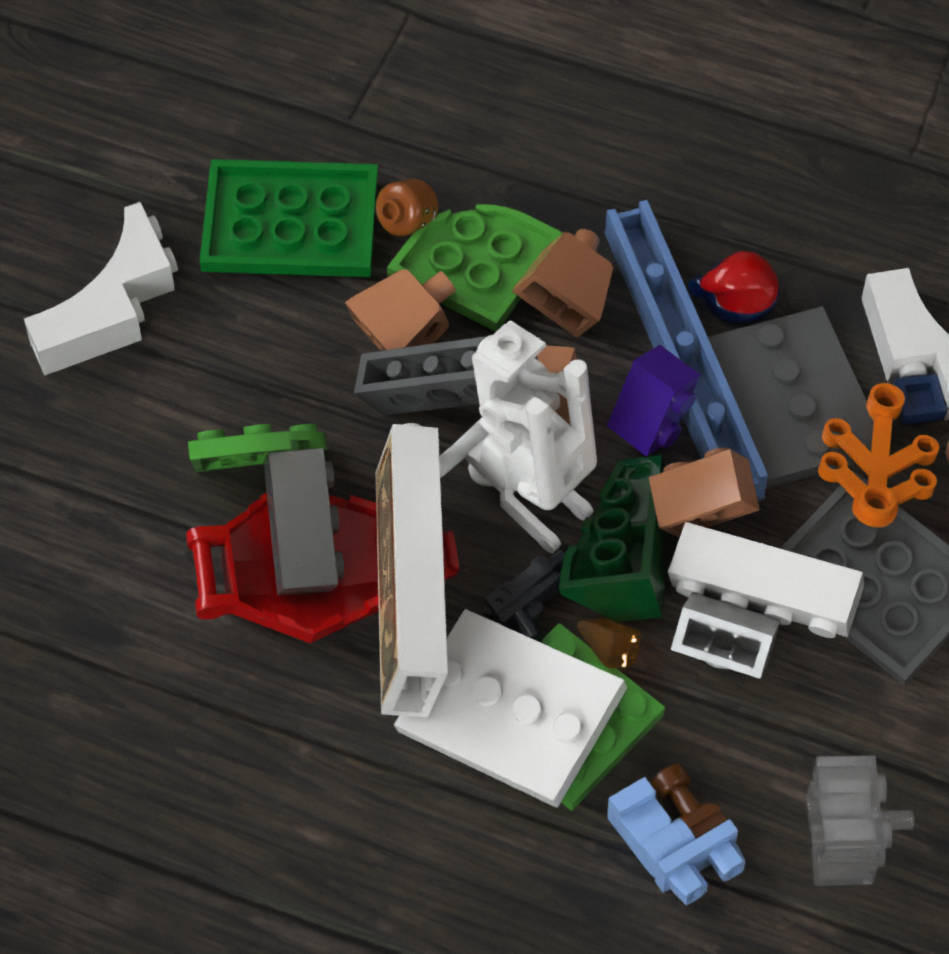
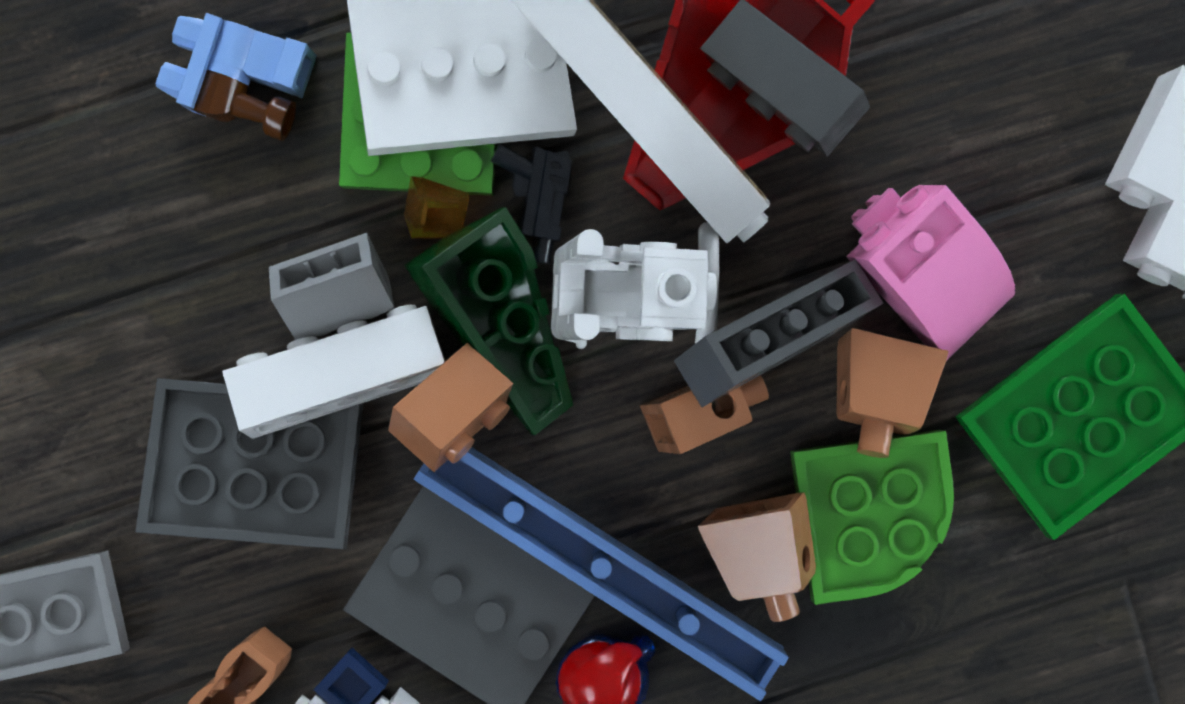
camera: 140 degrees right, 30 degrees up
bright green plate [188,424,329,472] -> none
dark orange head [376,178,439,237] -> none
dark purple brick [607,345,701,457] -> none
clear brick [806,756,914,886] -> none
orange plant [818,383,939,528] -> none
none -> bright pink piece [846,185,1015,360]

